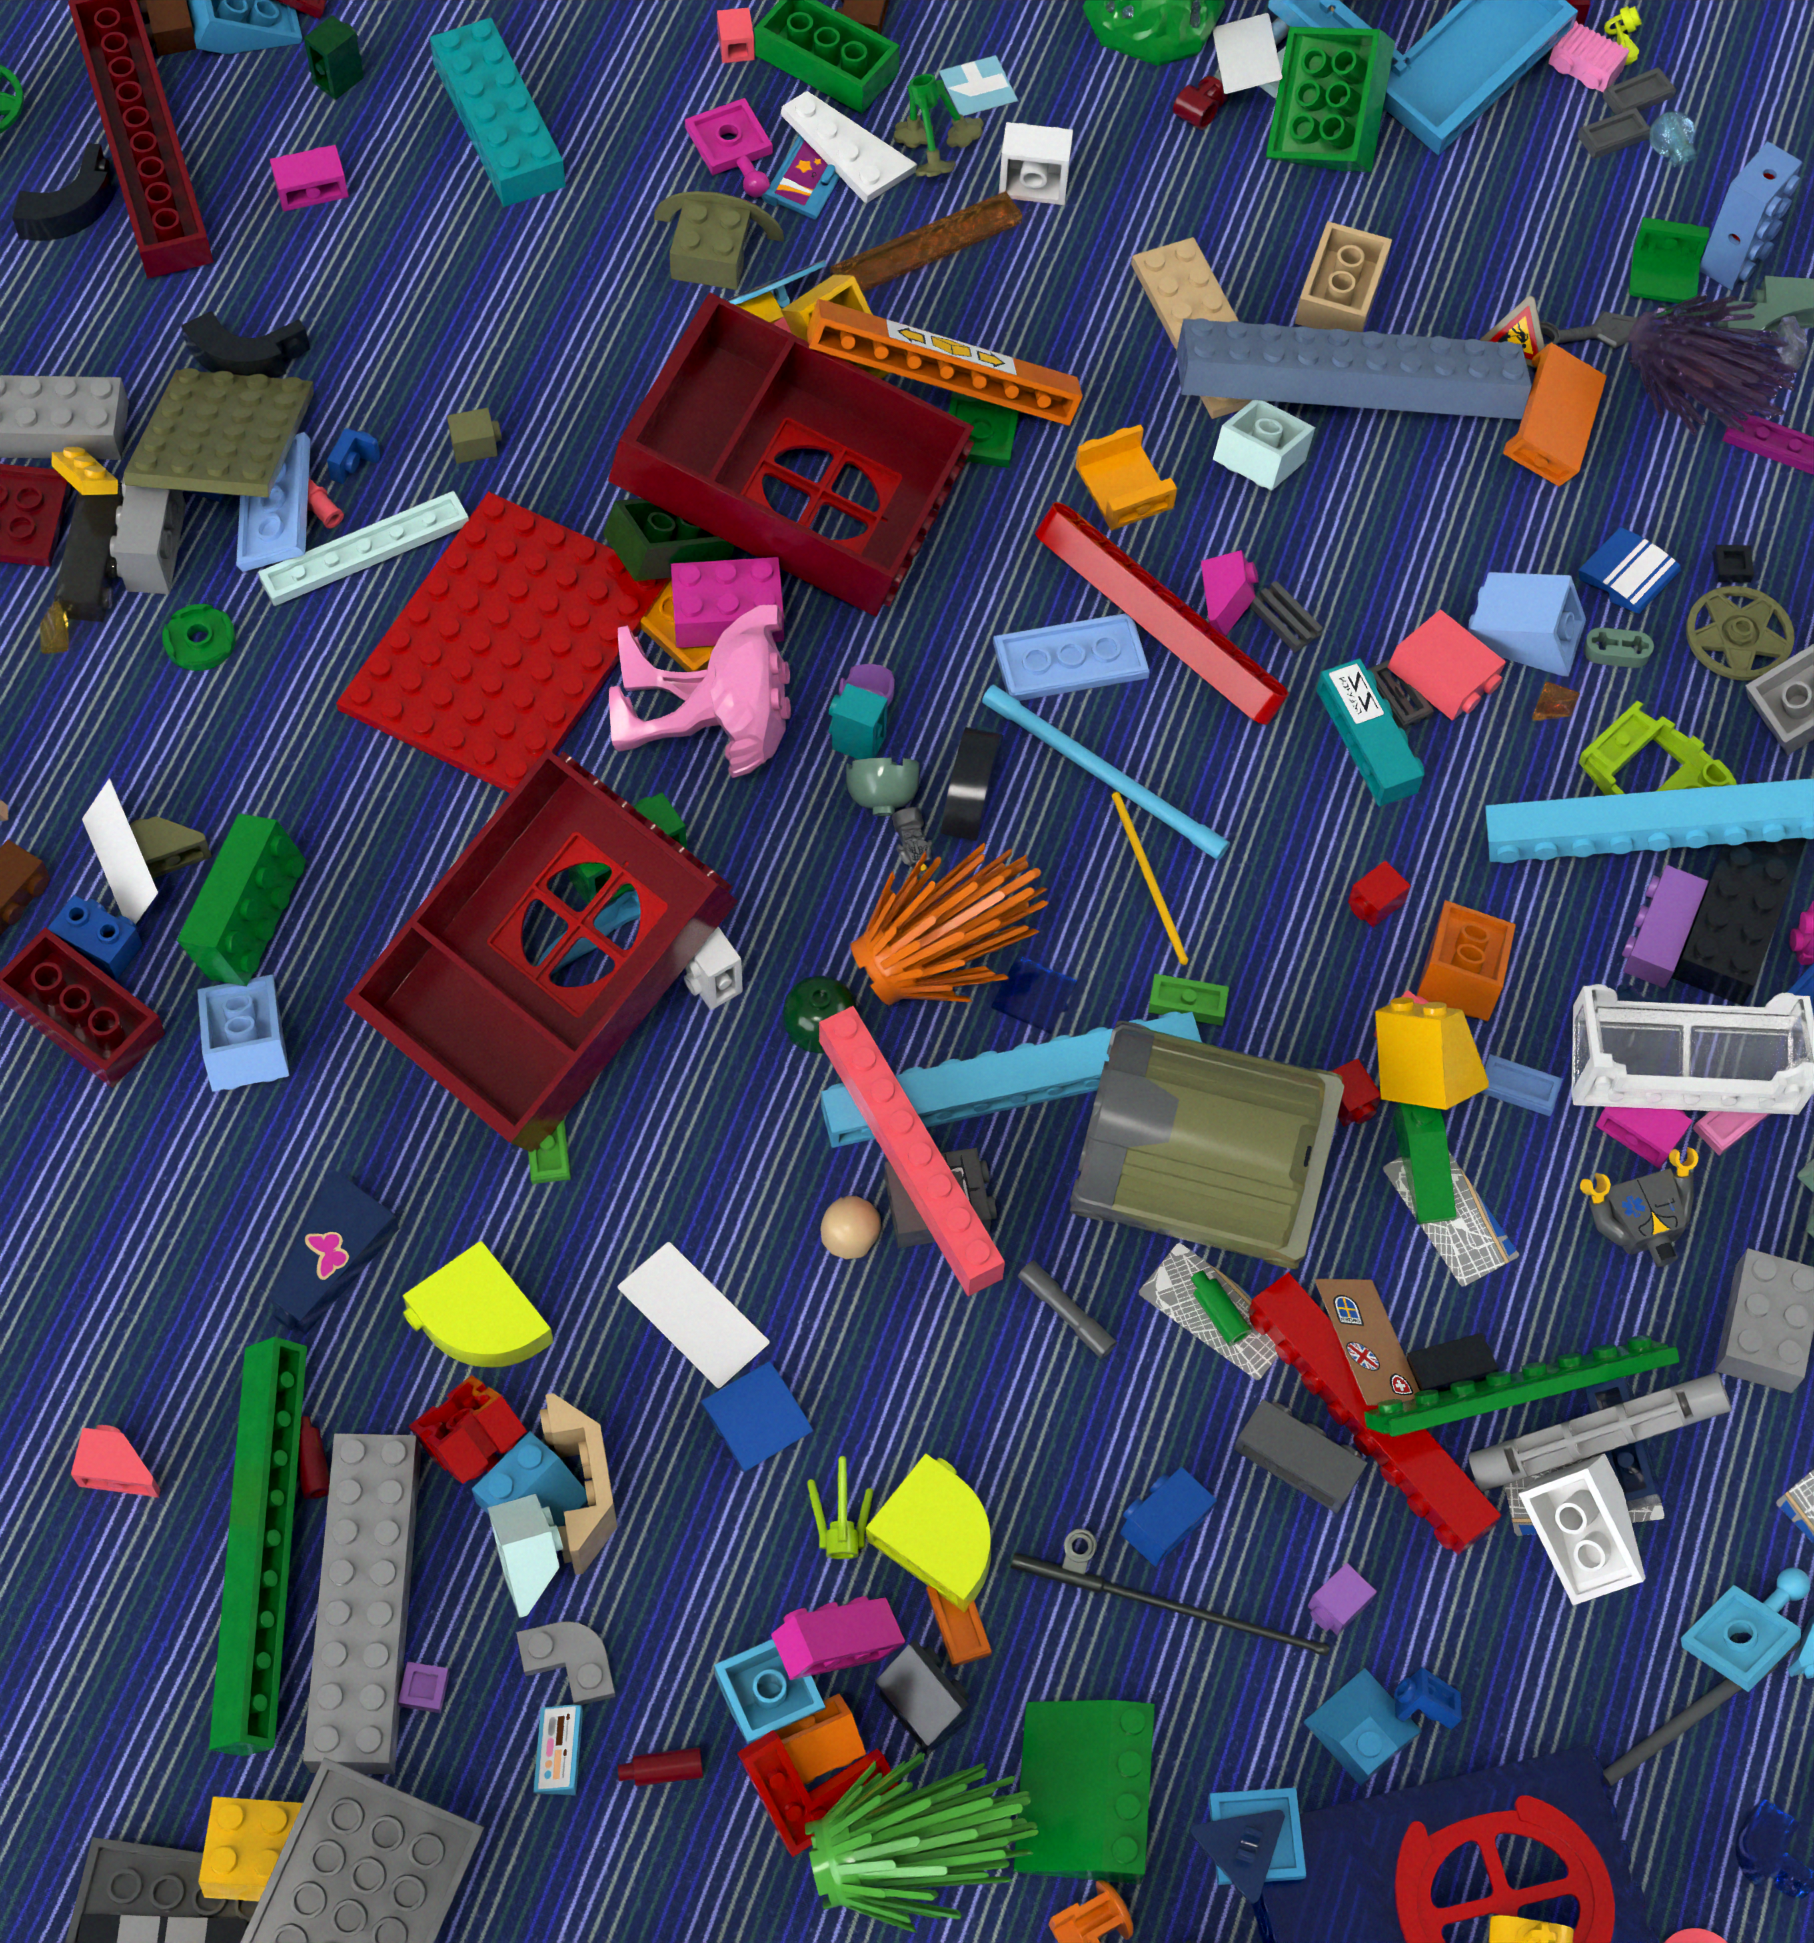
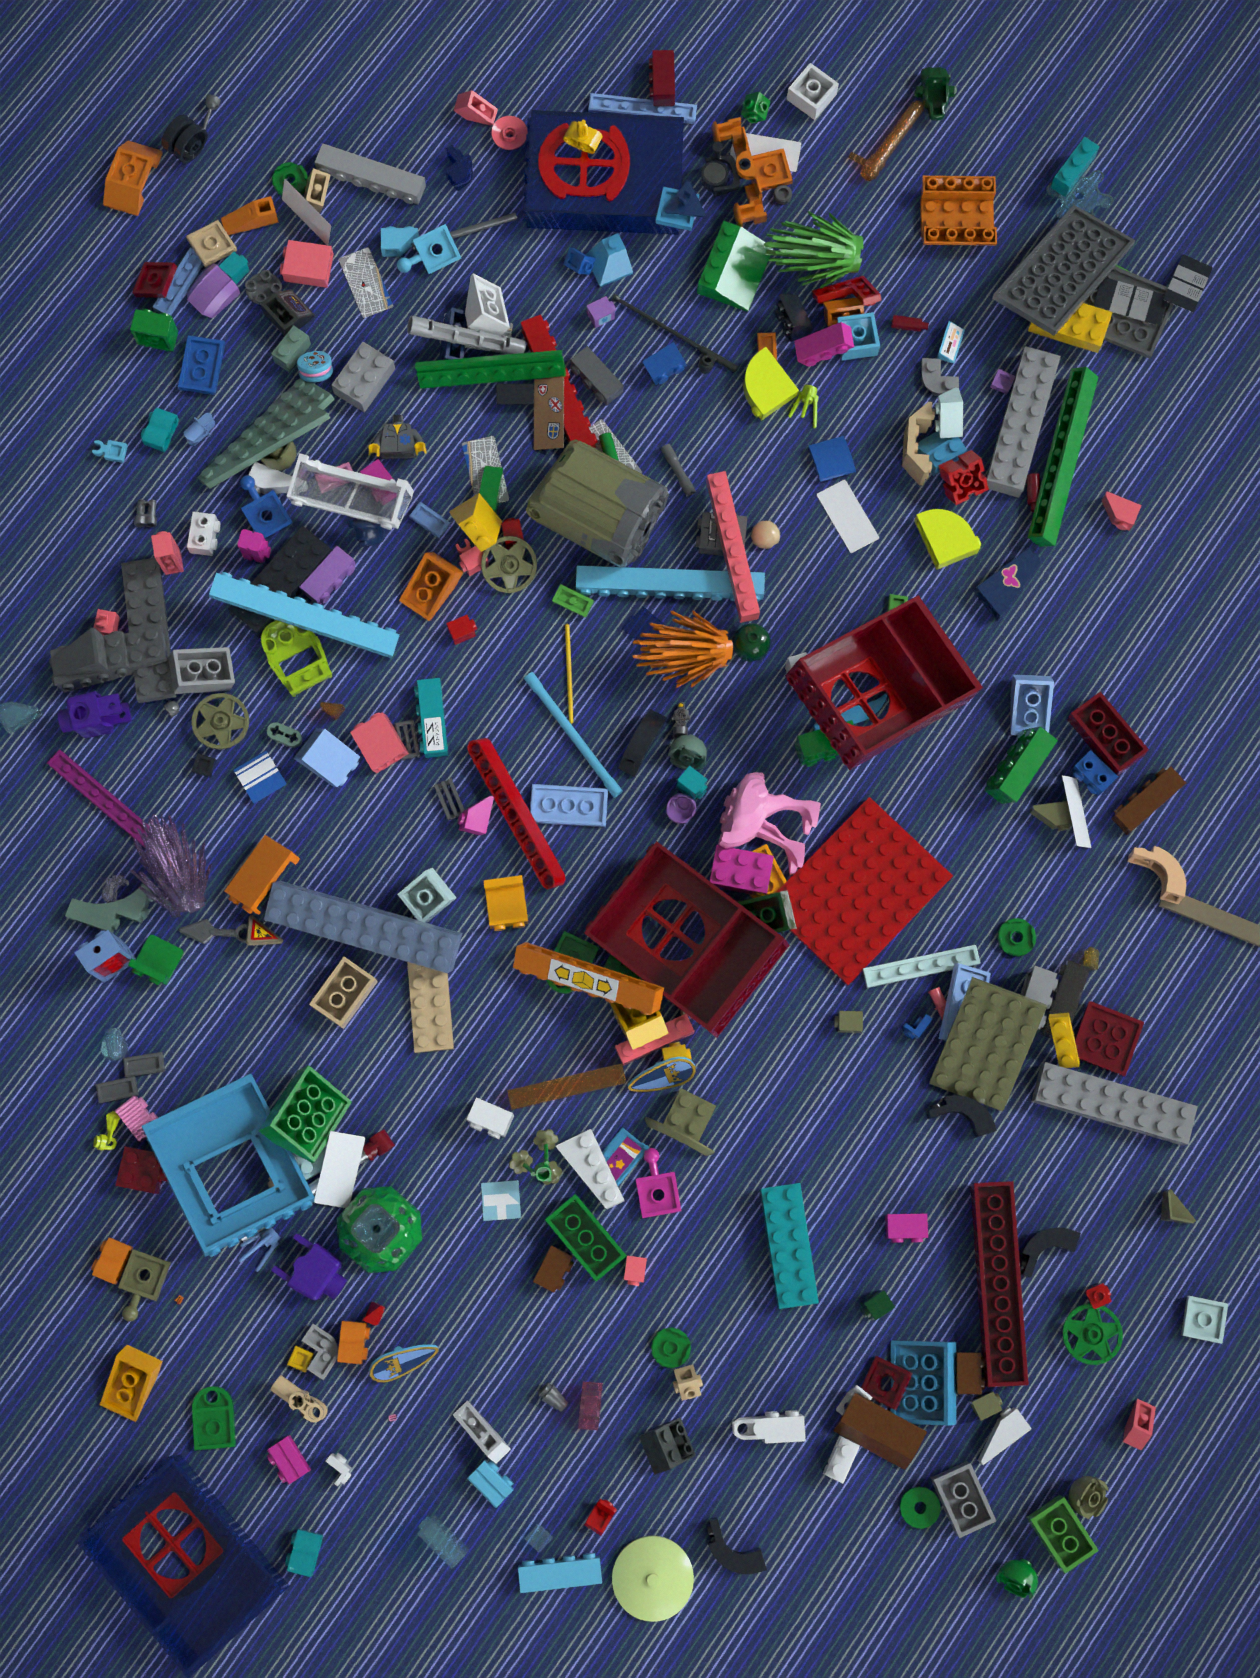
camera: 165 degrees left, 15 degrees up
none -> olive wheel [481,536,537,593]

